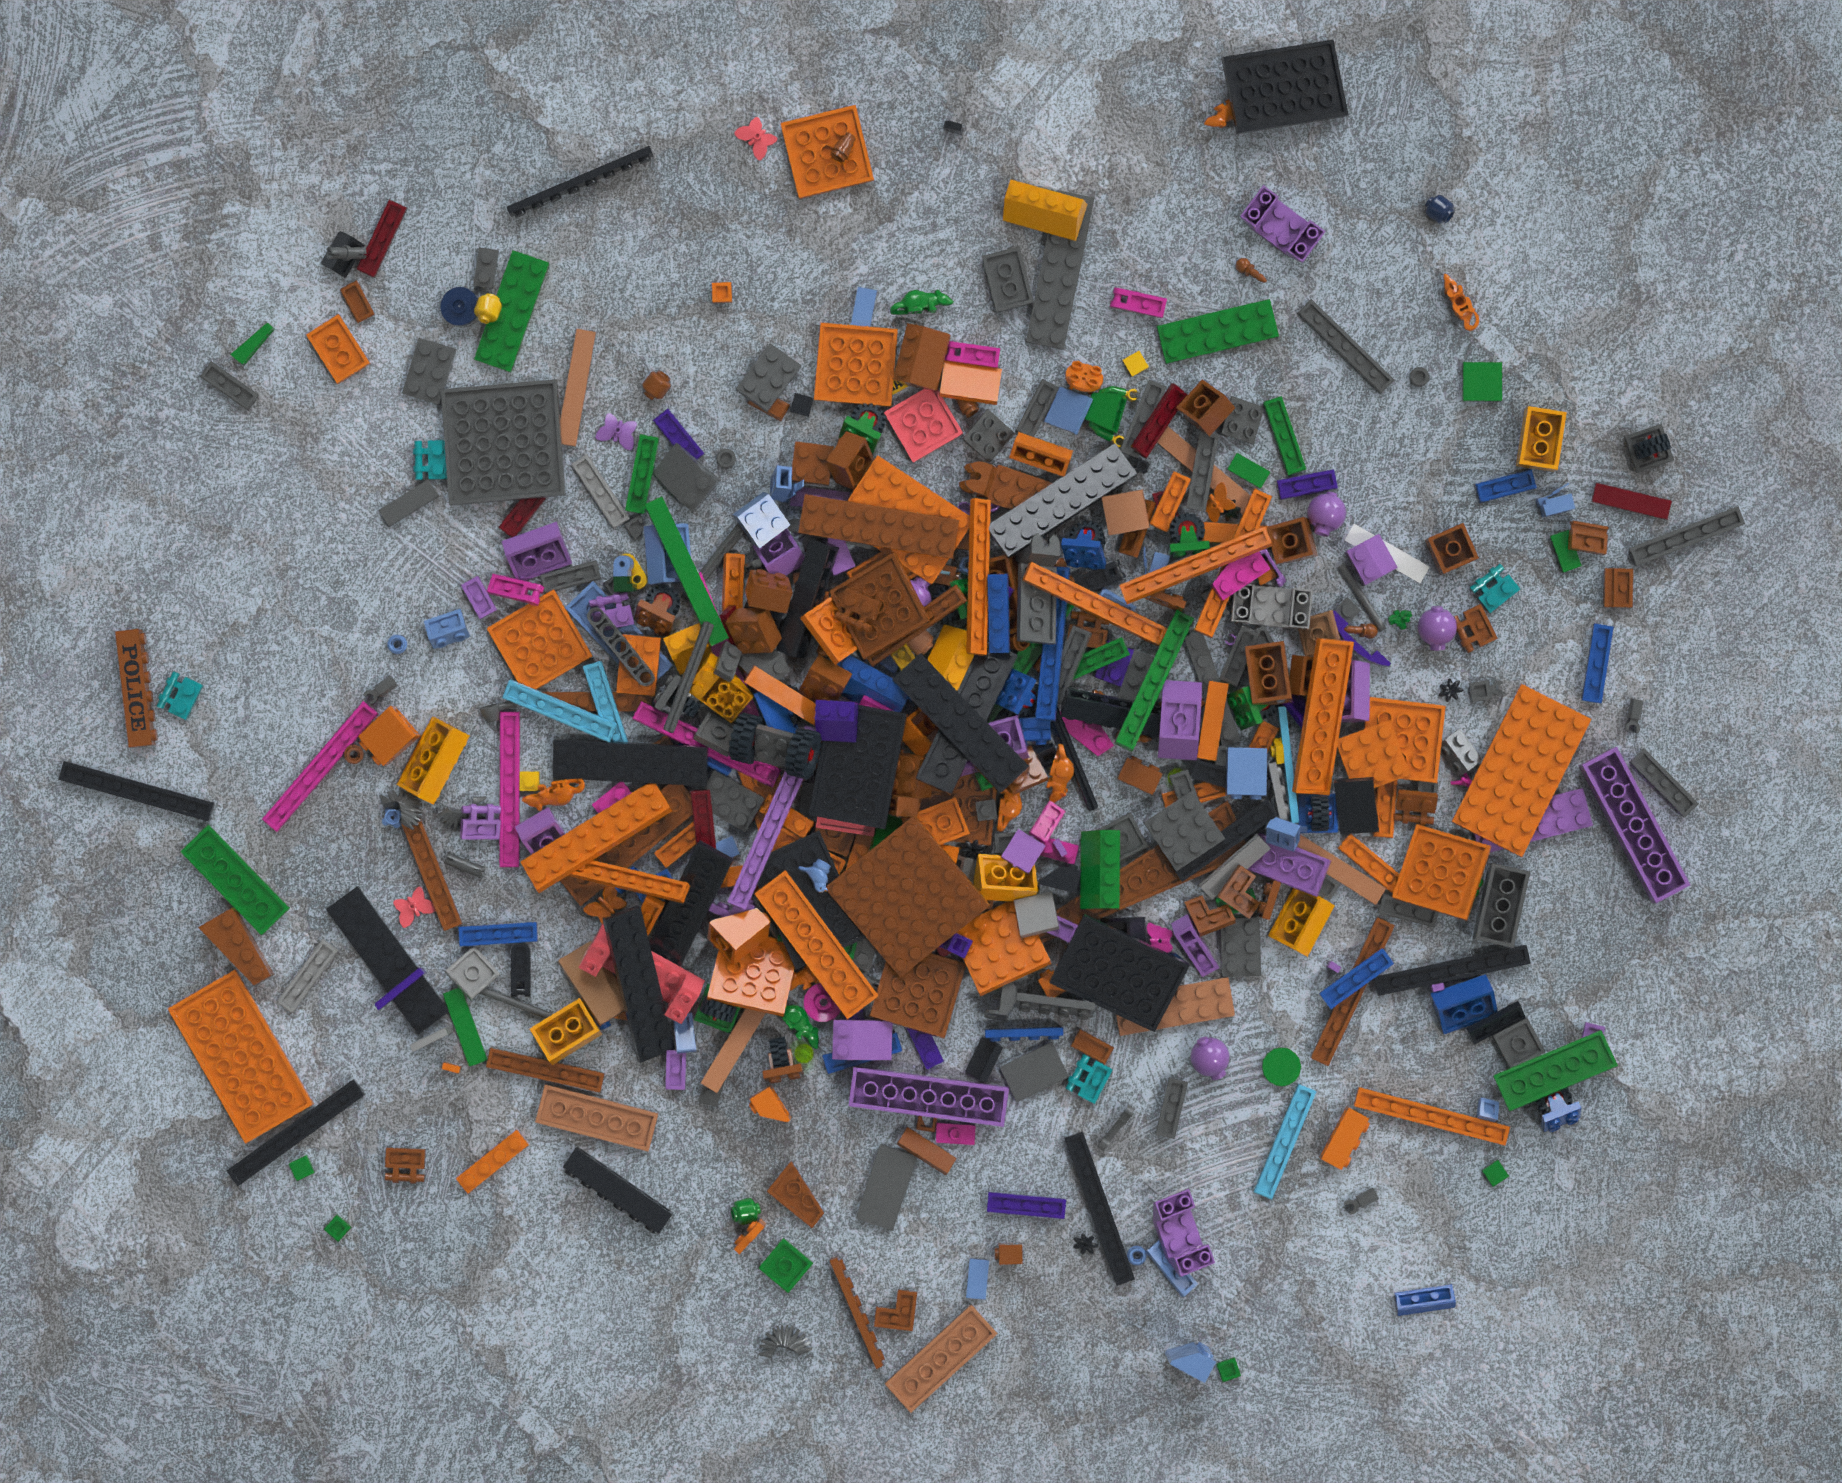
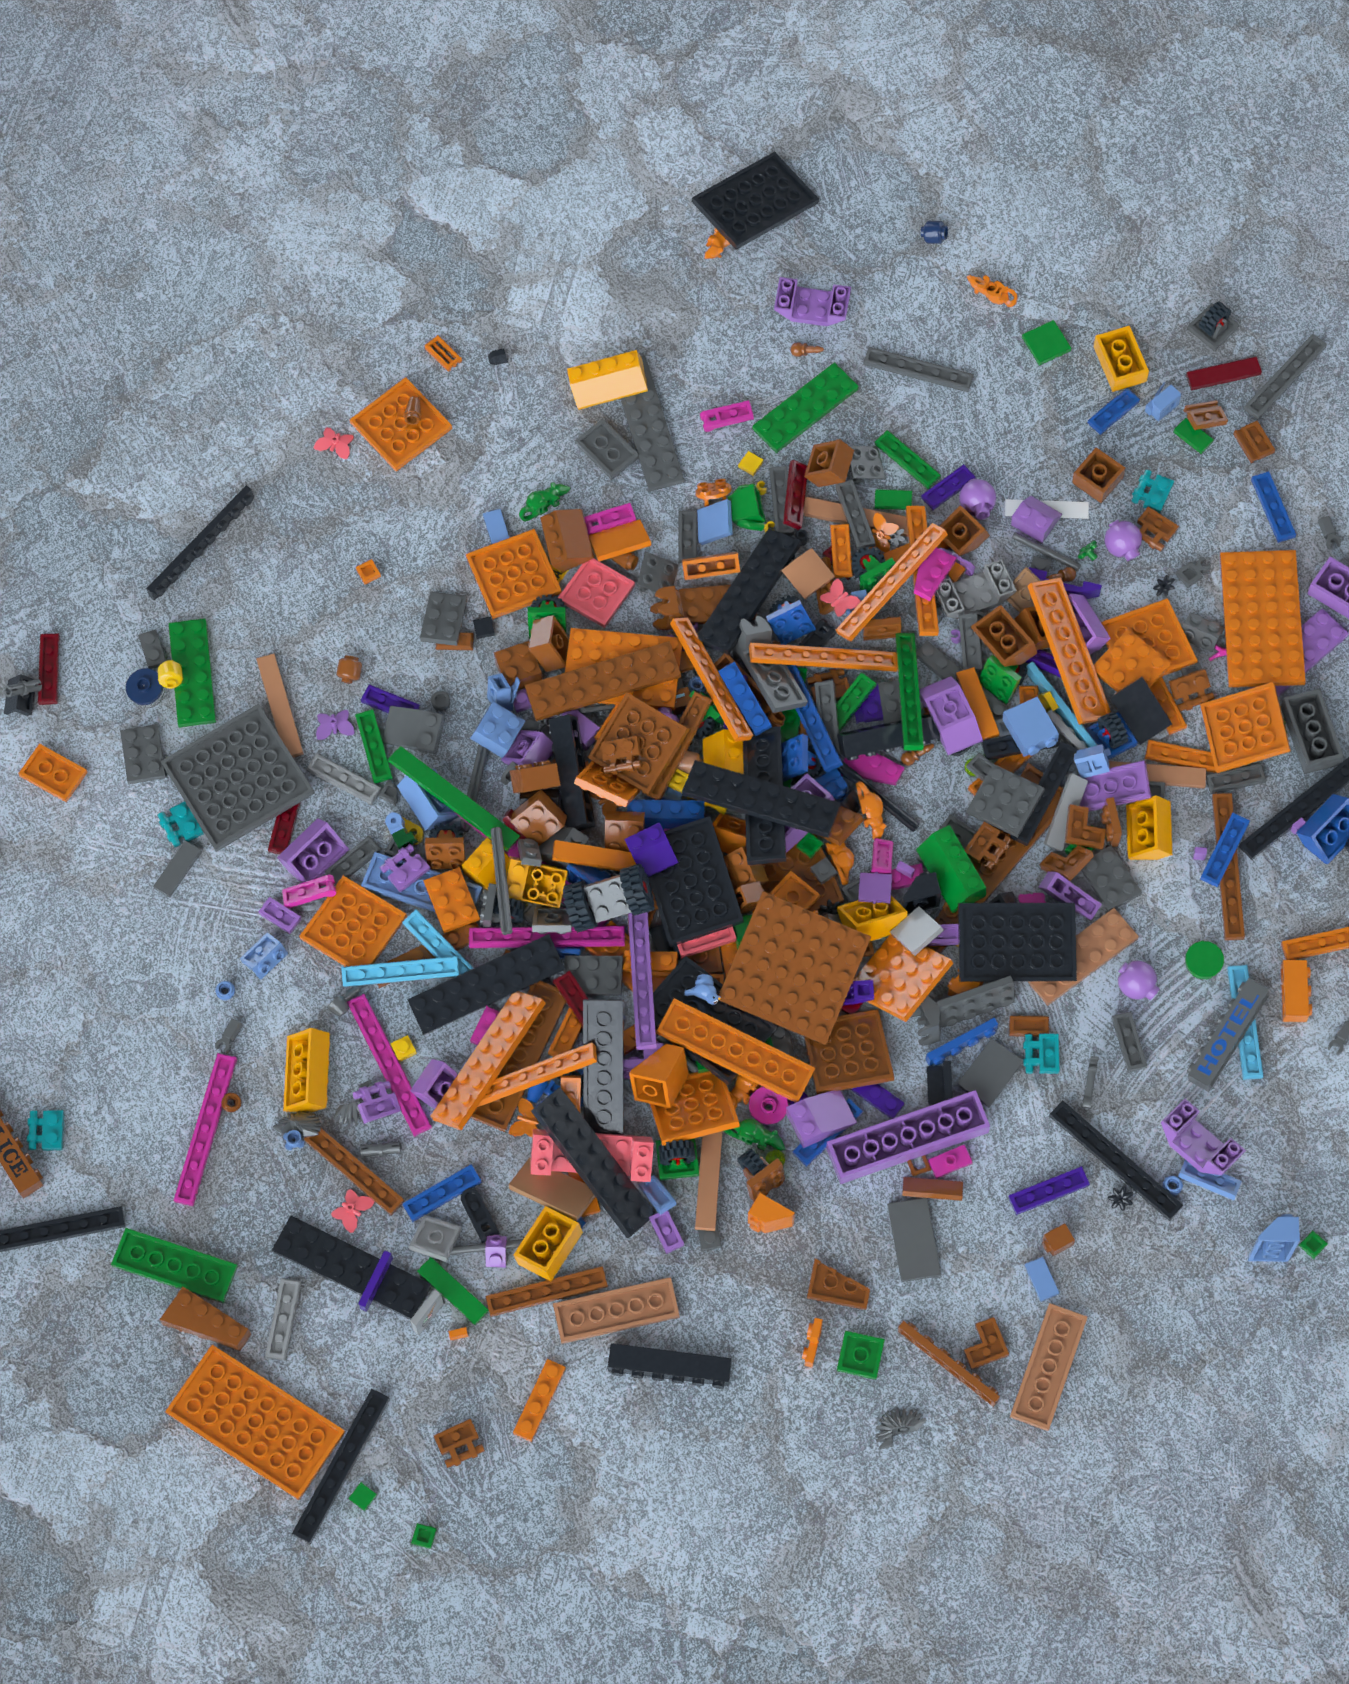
camera: 25 degrees left, 20 degrees down
dark orange tile [340,280,375,323] -> none
orange slope [358,706,421,766] -> none
orange animal [522,778,585,811] -> none
dark grey beam [587,607,655,687] -> none
orange plate [722,553,745,612] -> none
green head [730,1198,761,1226] -> none
dark orange brick [1117,756,1162,795] -> none
dark grey tile [1409,367,1429,387] -> none
none -> orange tile [424,335,462,372]
none -> medium lavender bracket [485,1235,507,1268]
none -> coral piece [820,579,861,617]
none -> dark orange plate [965,821,1011,871]
none -> dark grey brick [1187,978,1269,1092]

